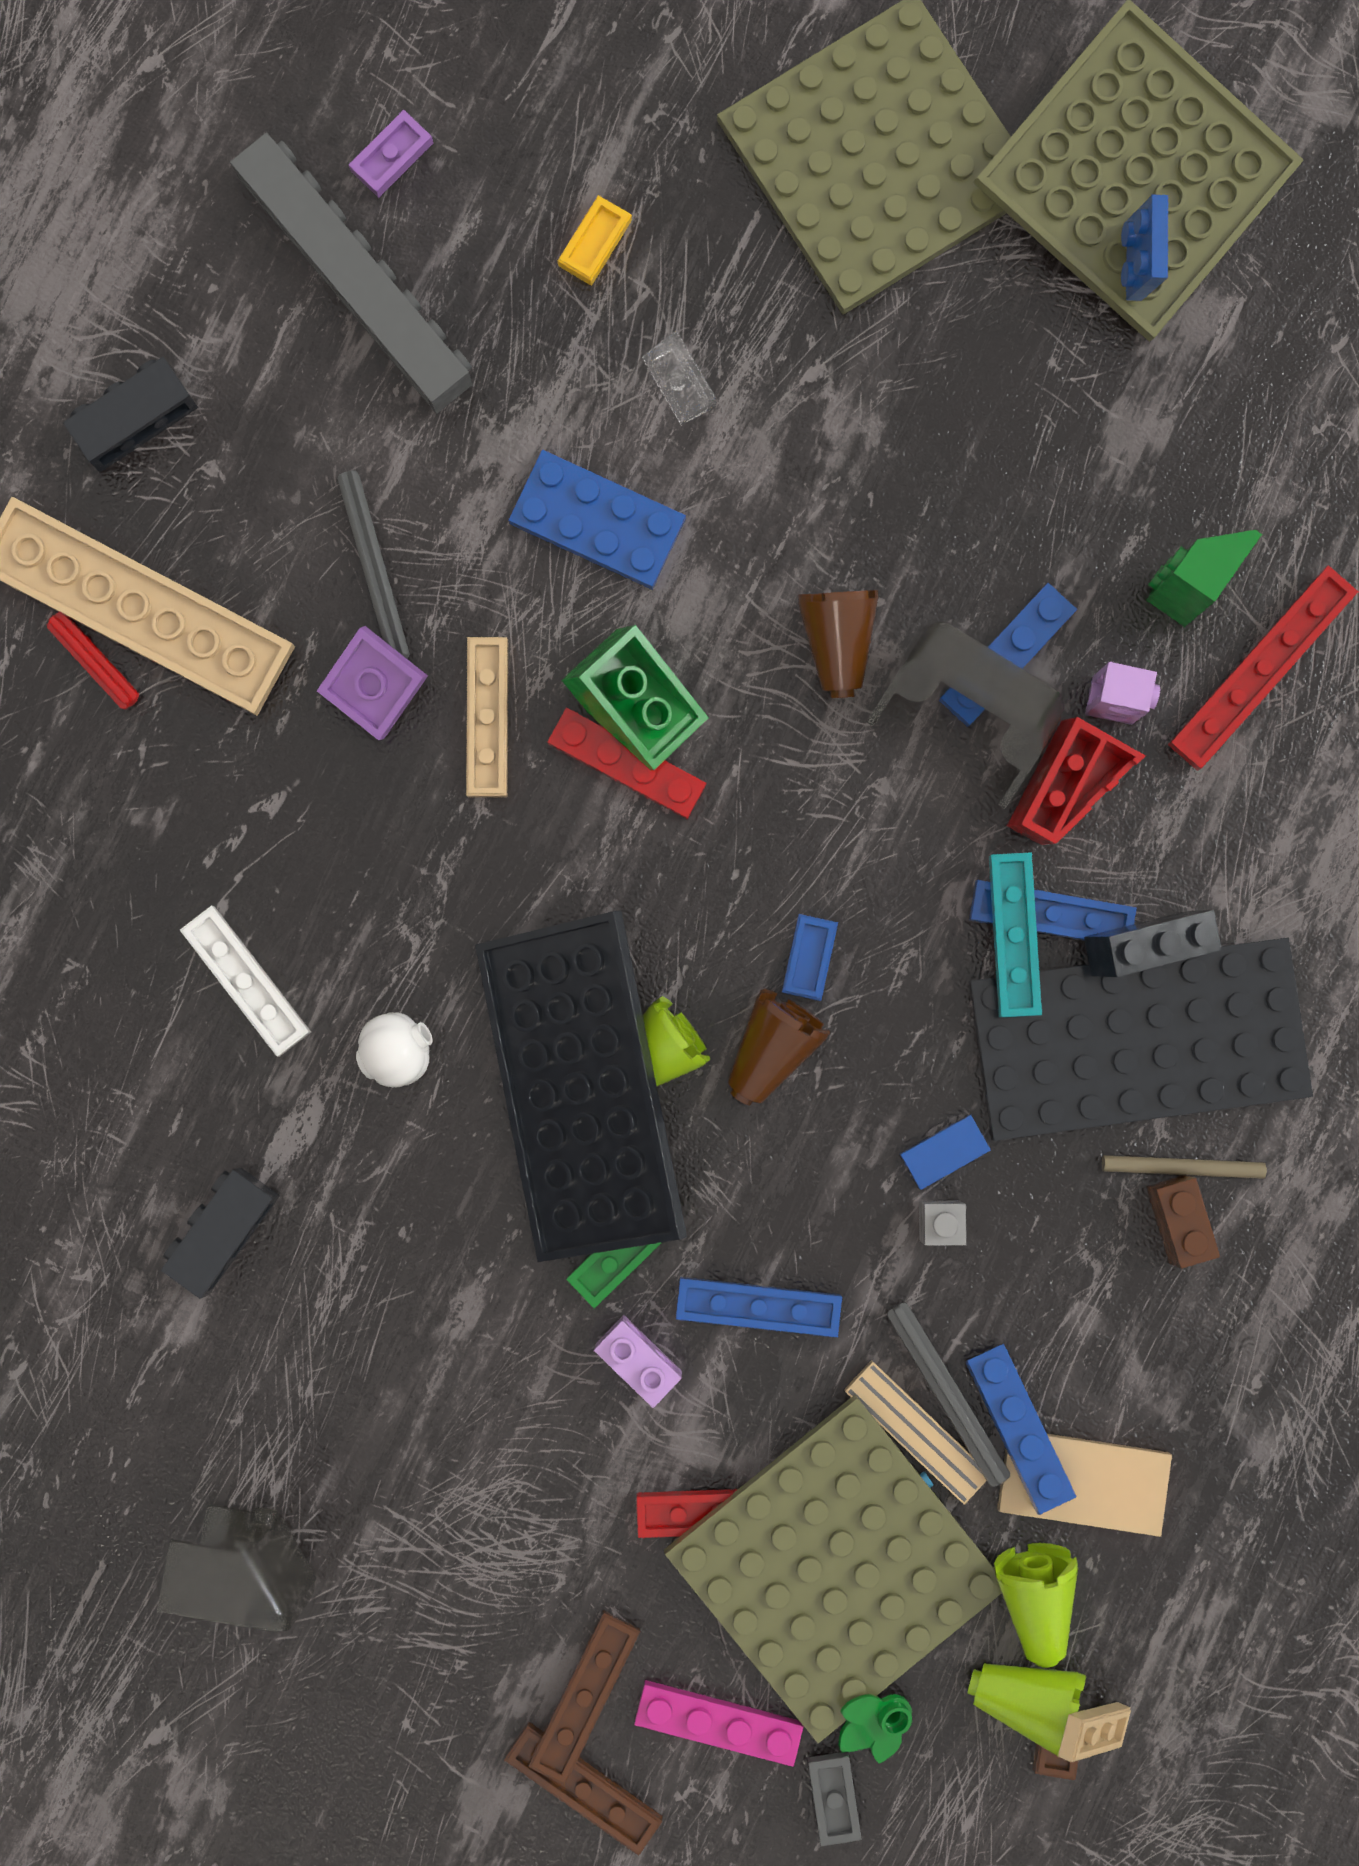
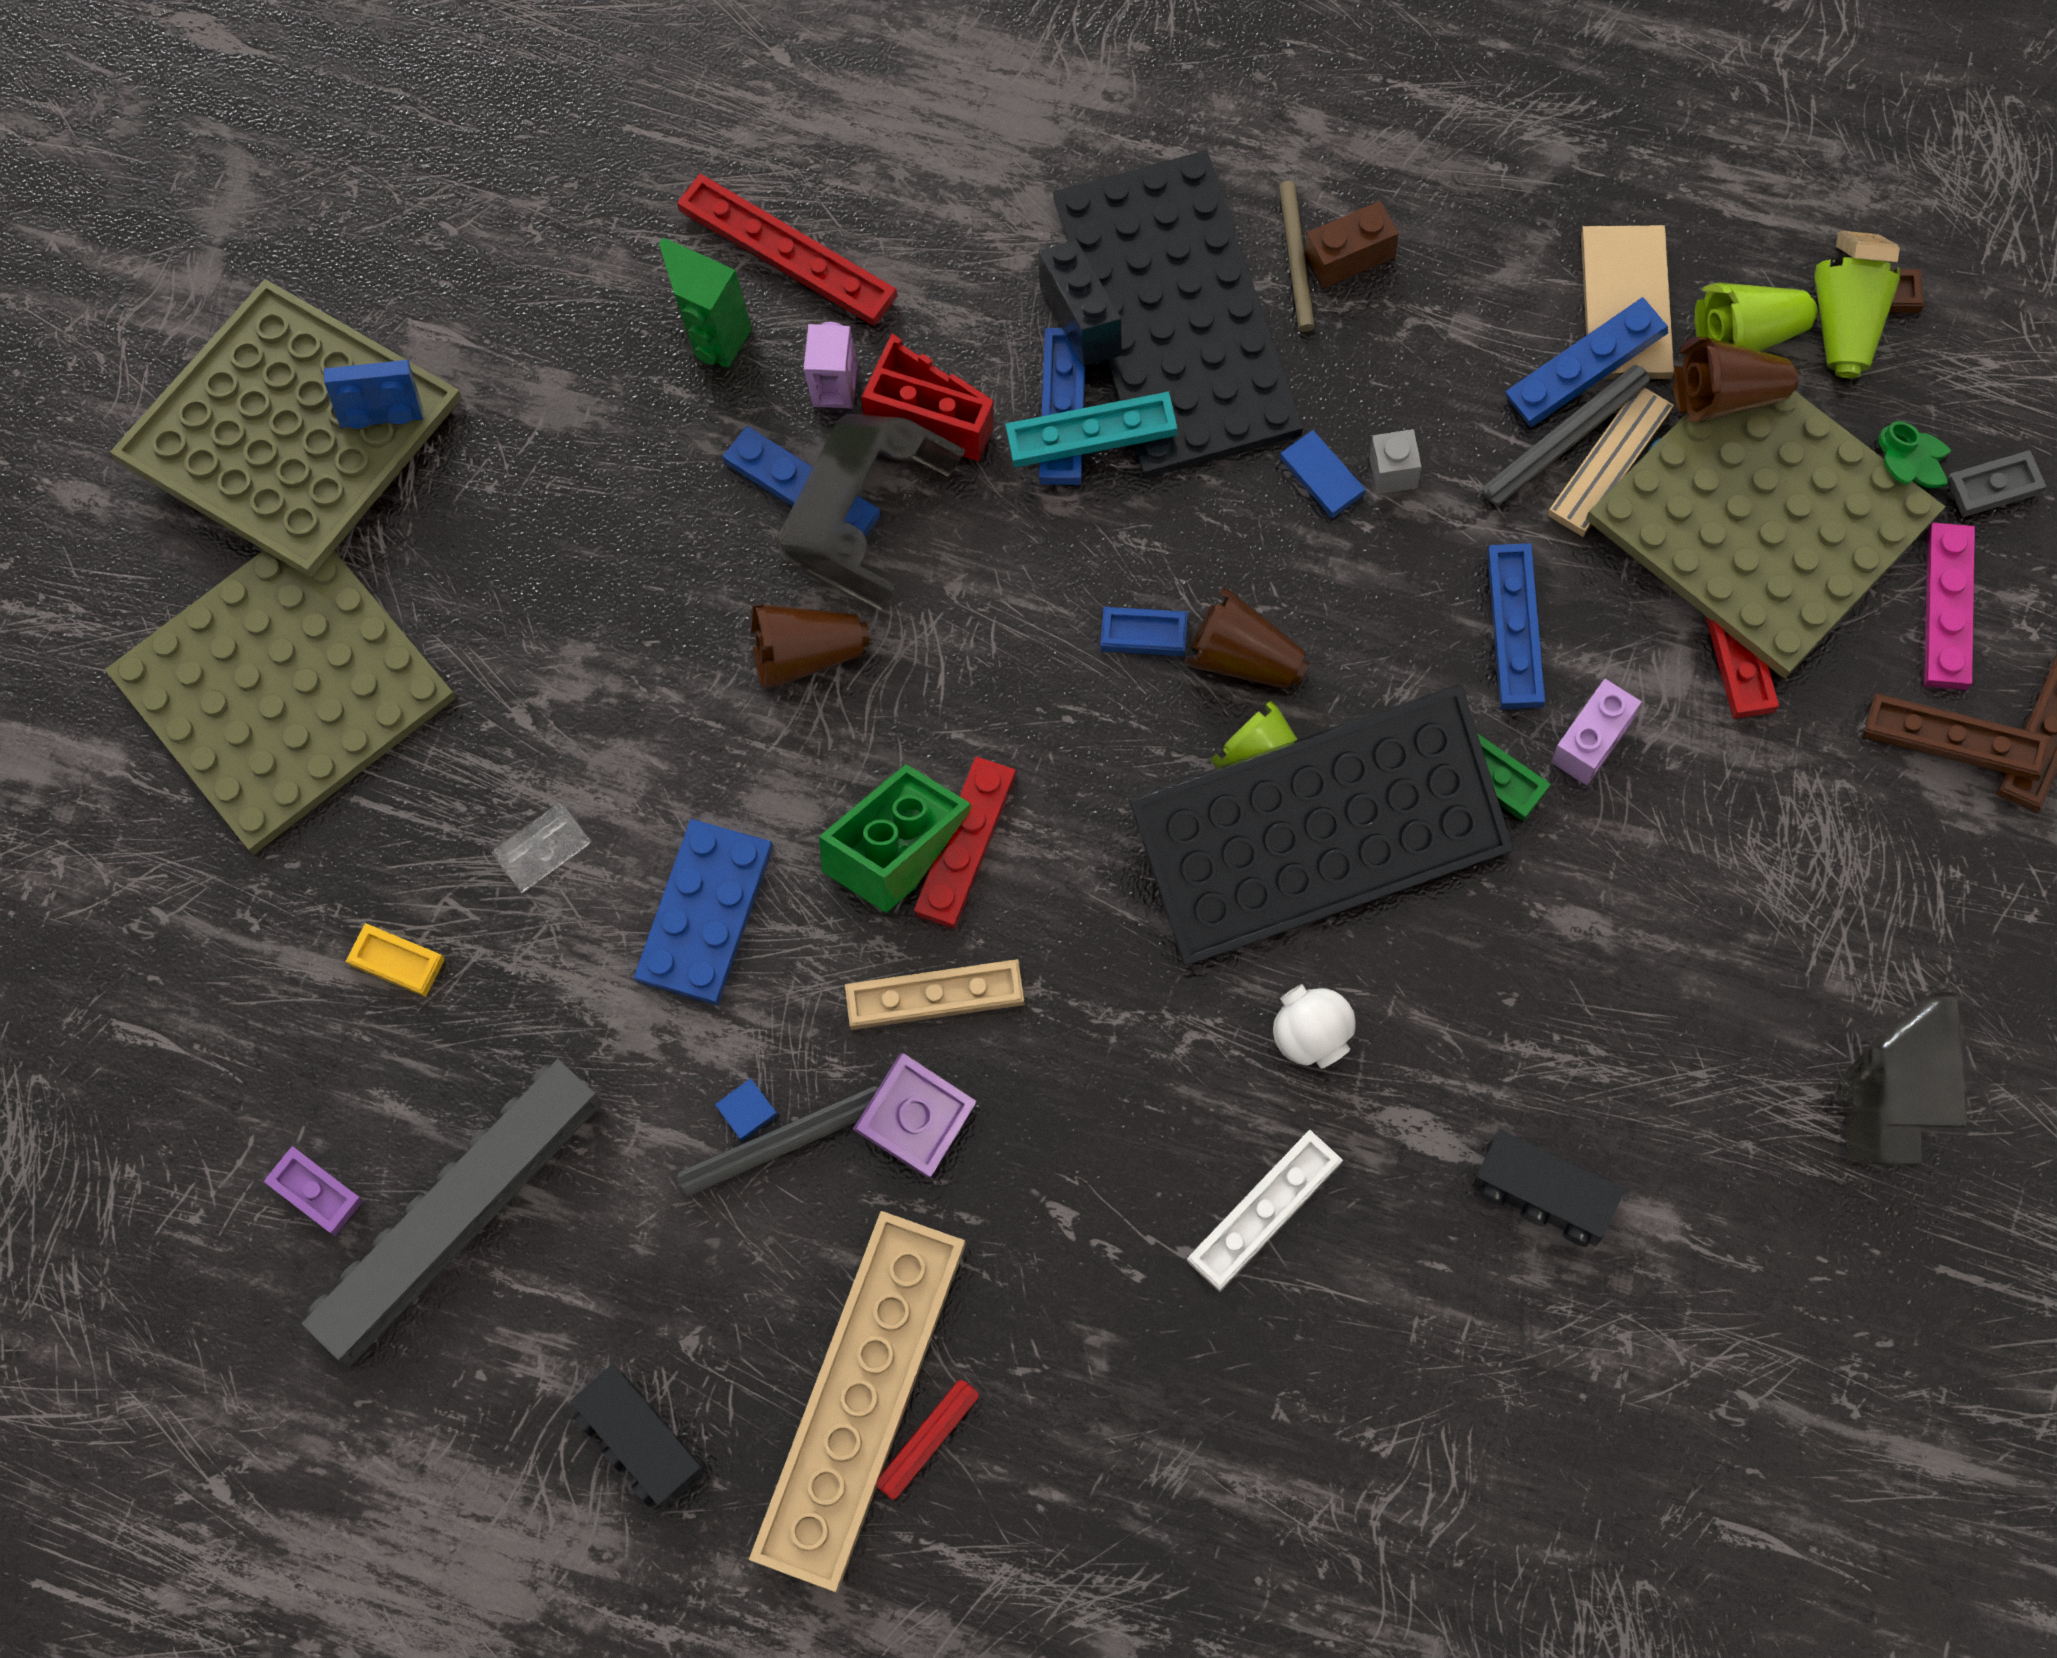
camera: 90 degrees left, 15 degrees down
none -> blue tile [715,1078,778,1142]
none -> reddish brown cone [1673,337,1799,422]

